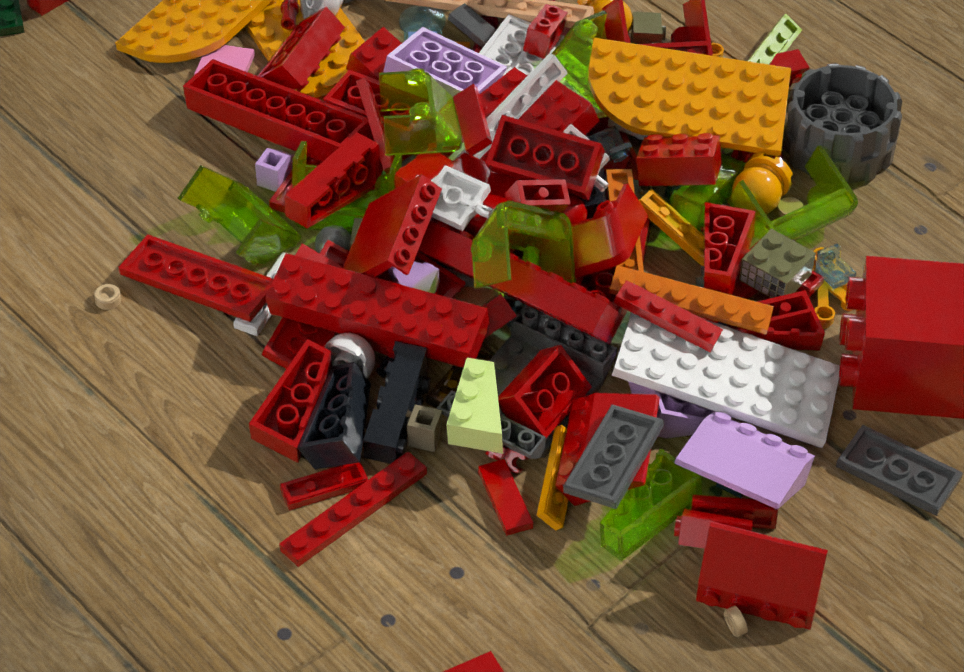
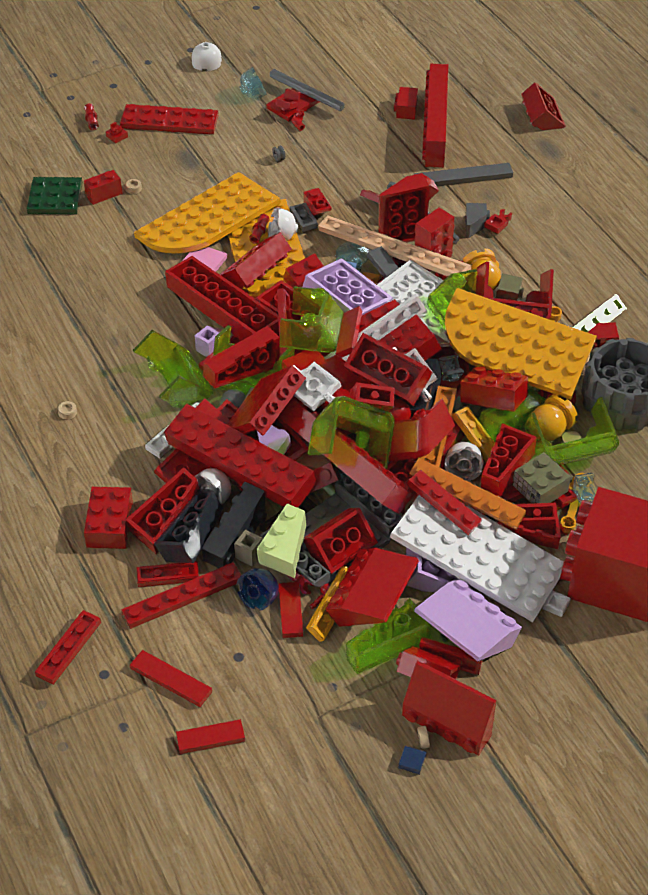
camera: 15 degrees right, 0 degrees up
red plate [118,234,273,322] -> none
red brick [523,4,568,59] -> none
dark grey tile [563,405,664,509] -> none
dark grey tile [836,425,963,516] -> none
none -> red plate [35,610,101,685]
none -> red brick [84,486,133,549]
none -> red tile [130,650,213,707]
none -> clear blue cylinder [237,568,279,610]
none -> red hand [309,583,330,609]
none -> dark blue tile [398,746,426,775]
none -> white cylinder [445,442,484,481]
none -> white tile [543,590,571,617]

